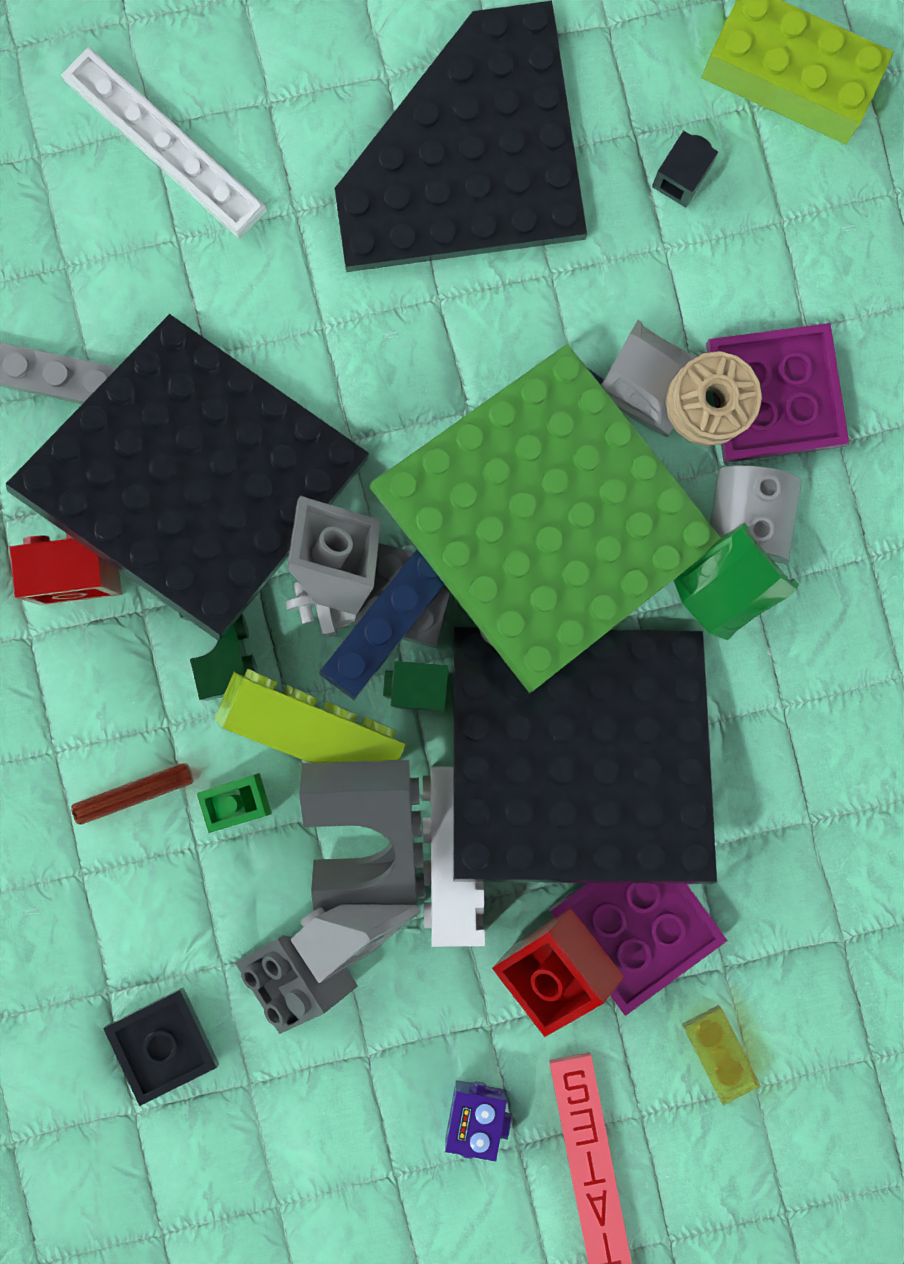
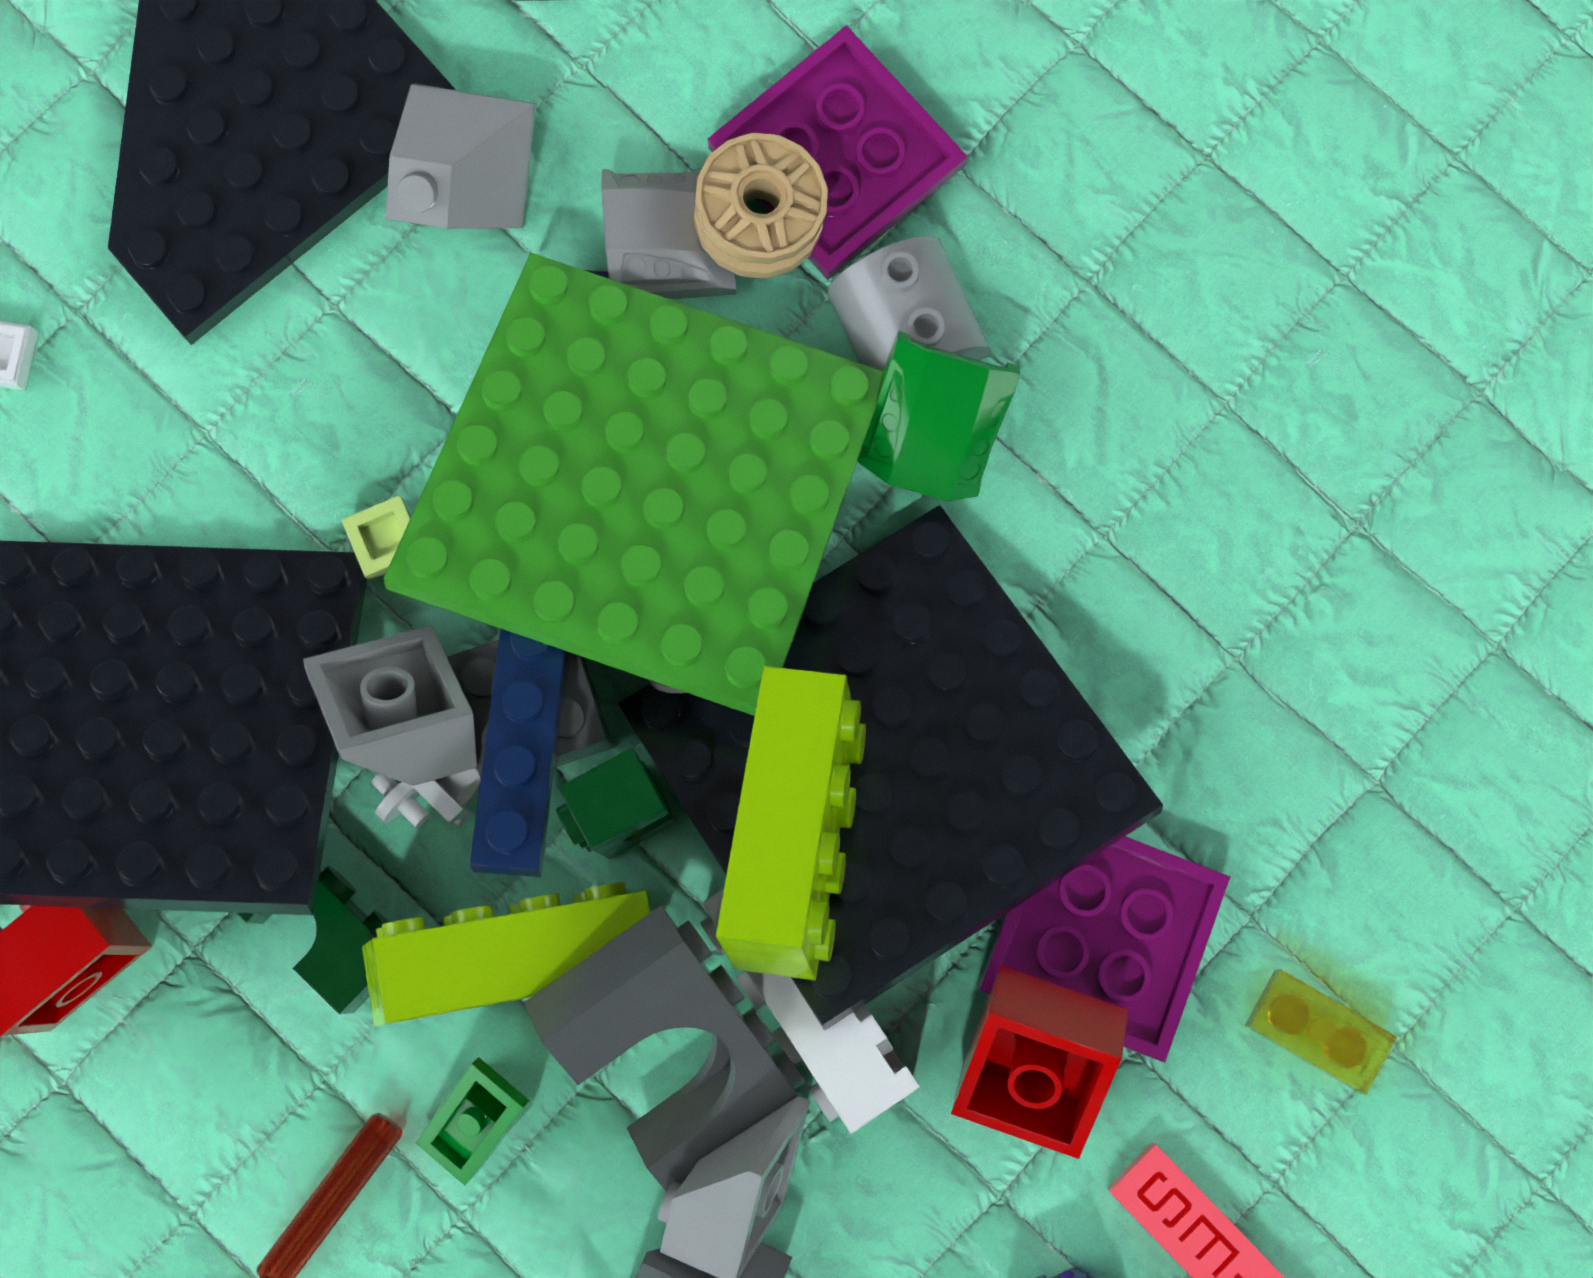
camera: 30 degrees left, 5 degrees down
none -> yellowish green plate [341,495,411,581]
none -> light grey slope [385,84,536,229]
none -> lime brick [716,666,866,981]

